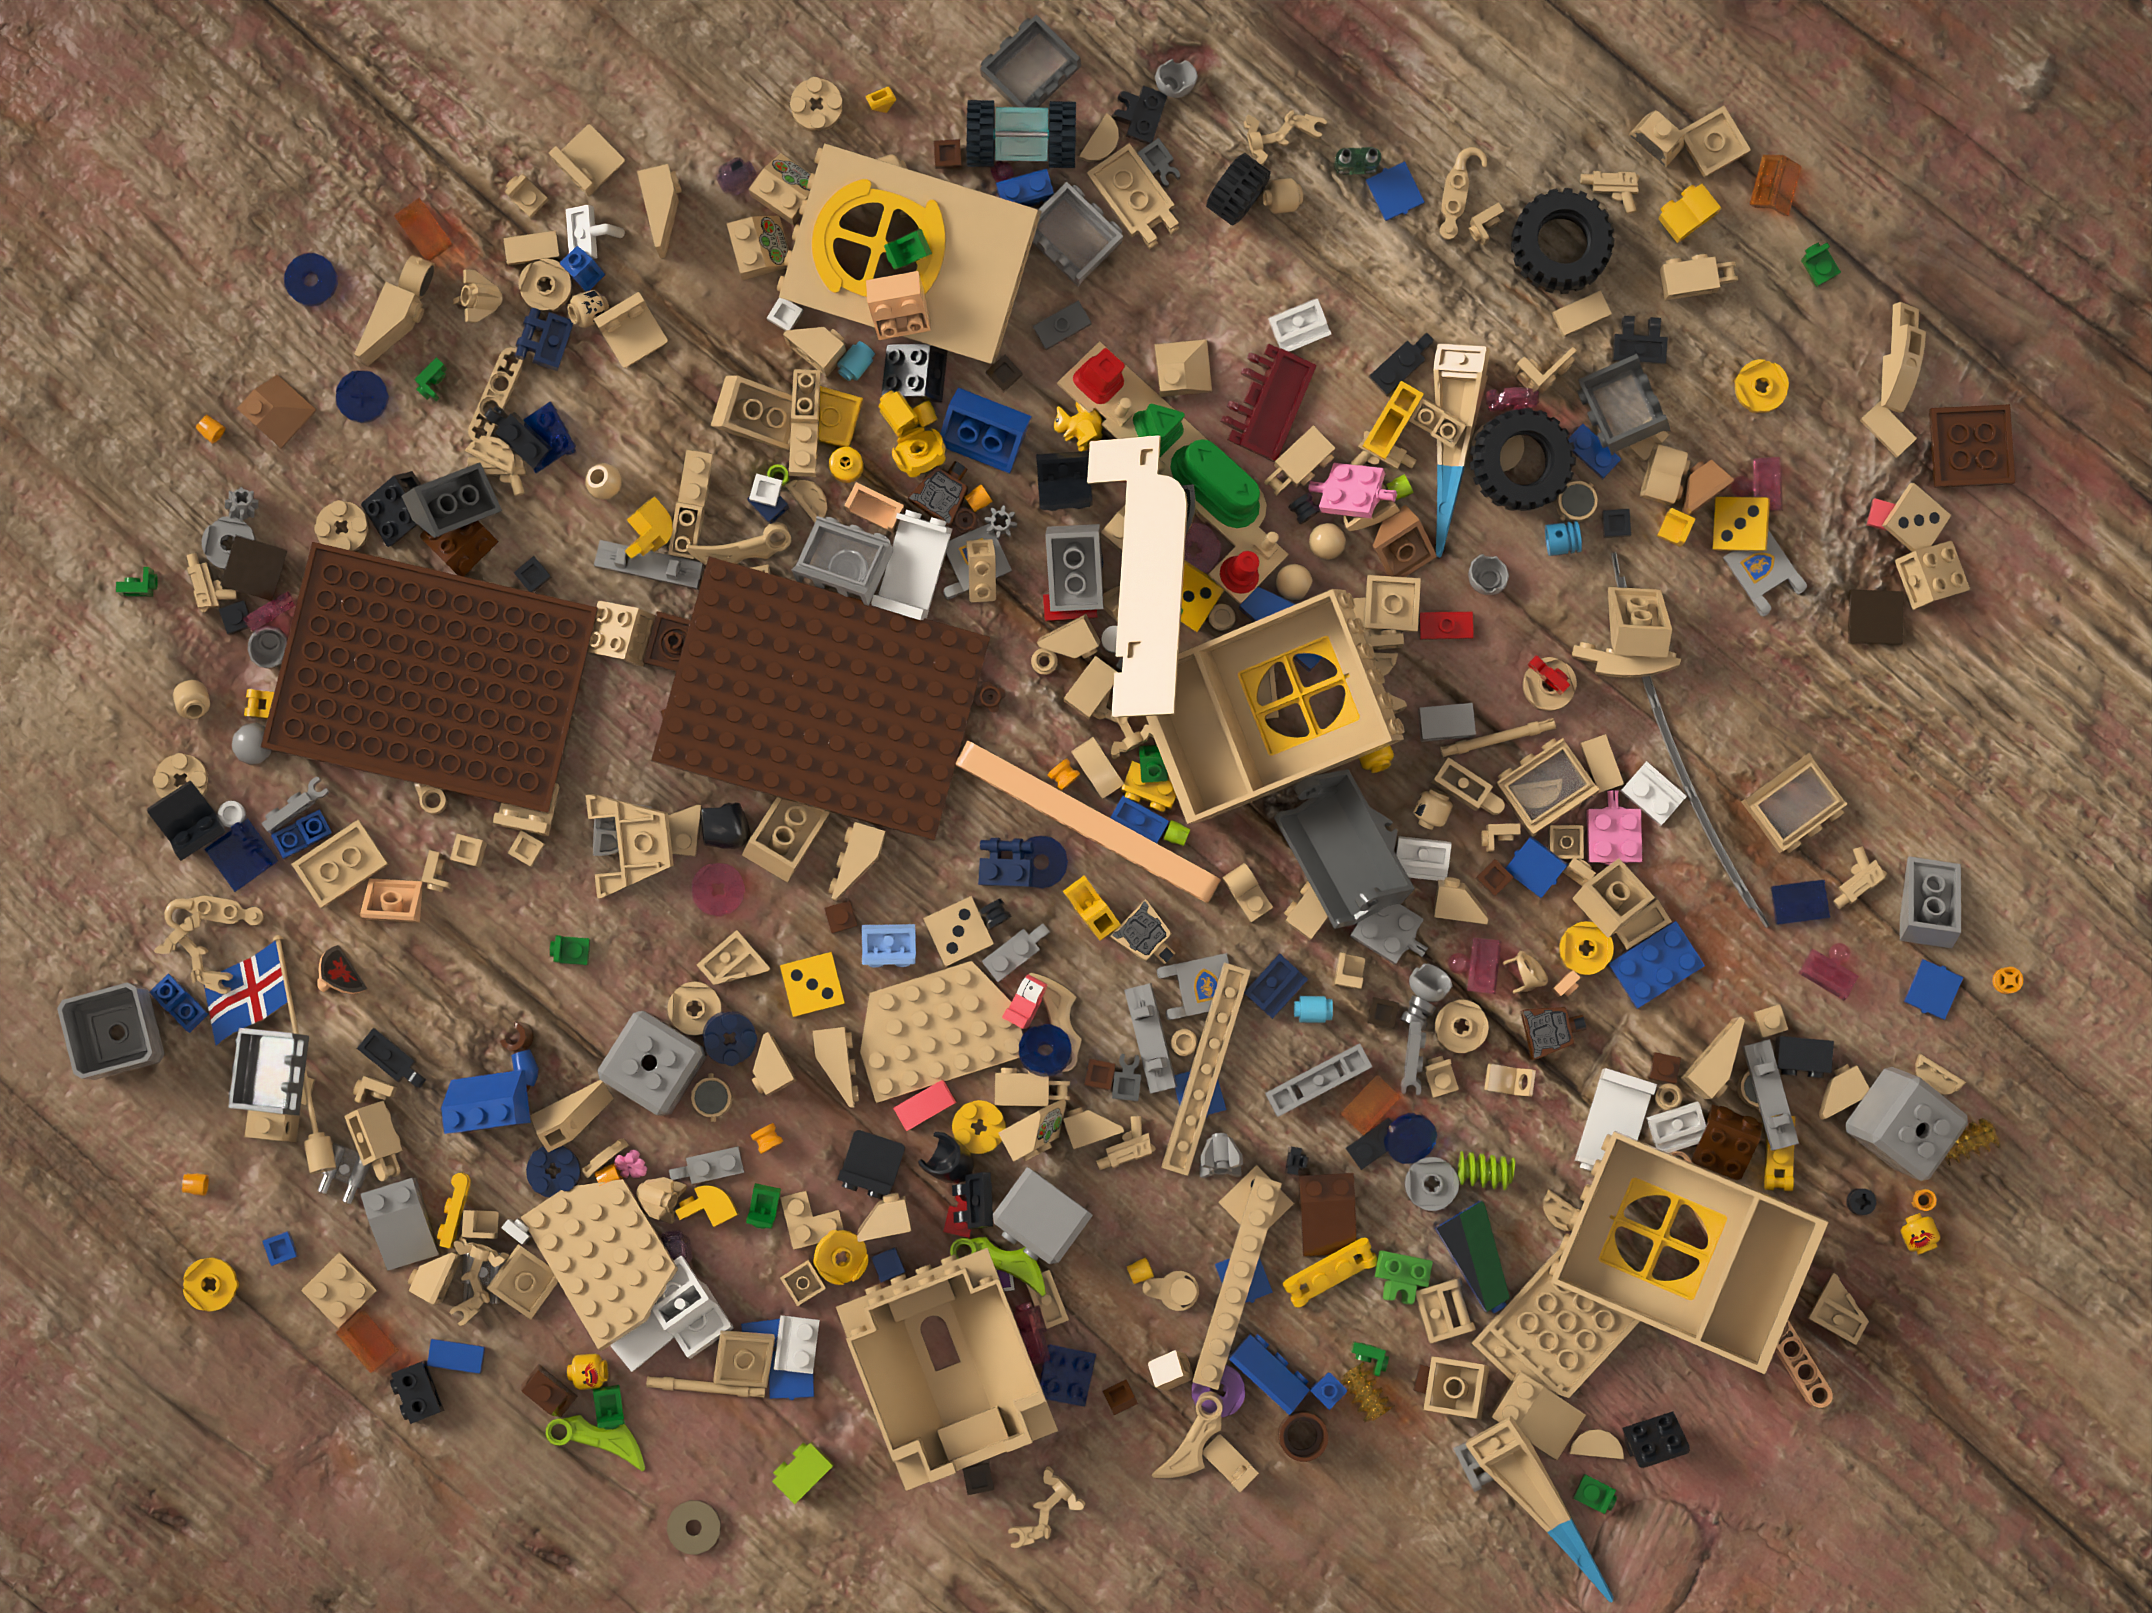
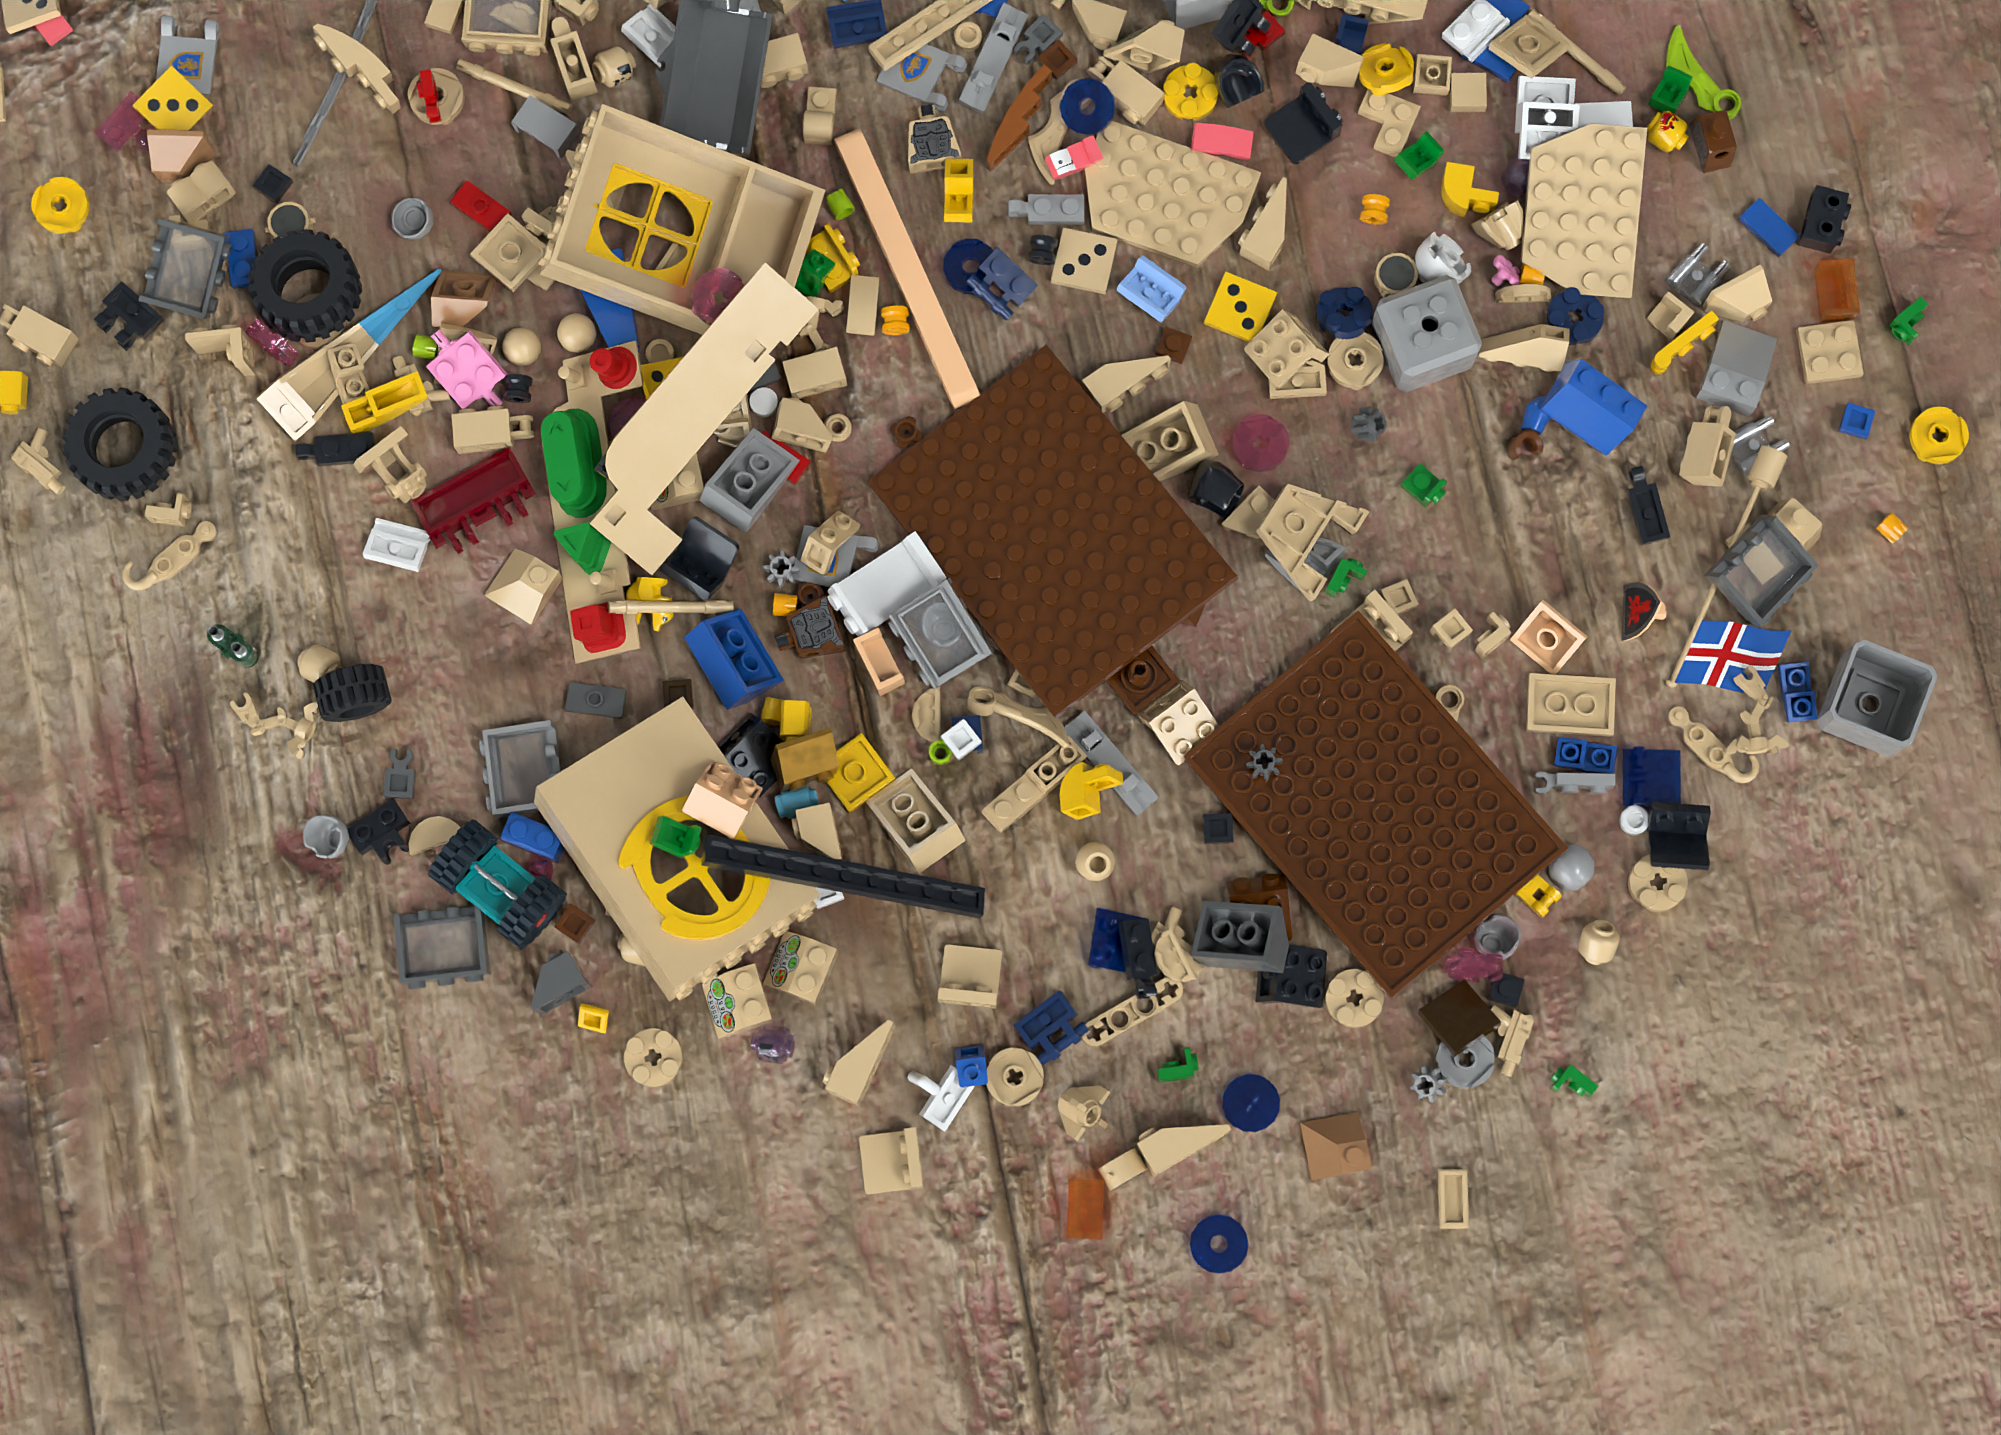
camera: 140 degrees left, 5 degrees down
light orange hose [196,415,226,444] -> none
tan bracket [353,1076,398,1103] -> none
tan piece [450,1237,510,1326] -> none
tan plate [487,1244,558,1319] -> none
white plate [501,1218,532,1245] -> none
tan tile [504,231,560,266] -> none
tan bracket [505,173,549,219] -> none
tan head [567,290,609,328] -> none
light grey plate [669,1146,744,1184] -> none
tan slope [752,1032,797,1096] -> none
tan slope [789,369,820,477] -> none
yellow head [829,447,864,483] -> none
yellow plate [892,427,946,477] -> none
tan tile [1087,143,1179,250] -> none
blue plate [1110,796,1169,844] -> none
blue piece [1366,162,1425,221] -> none
dark azure piece [1545,521,1582,556] -> none
tan tile [1552,291,1612,337] -> none
tan slope [1608,587,1672,659] -> none
yellow panel [1657,508,1695,547] -> none
none -> tan tile [353,426,427,503]
none -> dark grey slope [531,950,592,1016]
none -> tan piece [607,600,734,614]
none -> clear pink plate [690,268,744,325]
none -> black plate [701,834,985,919]
none -> pearl gold slope [770,727,839,792]
none -> dark orange slope [986,64,1052,172]
none -> tan bracket [1244,309,1330,388]
none -> dark grey gear [1246,744,1283,782]
none -> green bracket [1324,558,1367,599]
none -> dark grey gear [1350,406,1386,442]
none -> white cylinder [1415,232,1471,284]
none -> tan tile [1438,1169,1469,1229]
none -> tan piece [1450,73,1487,112]
none -> green bracket [1890,297,1929,345]

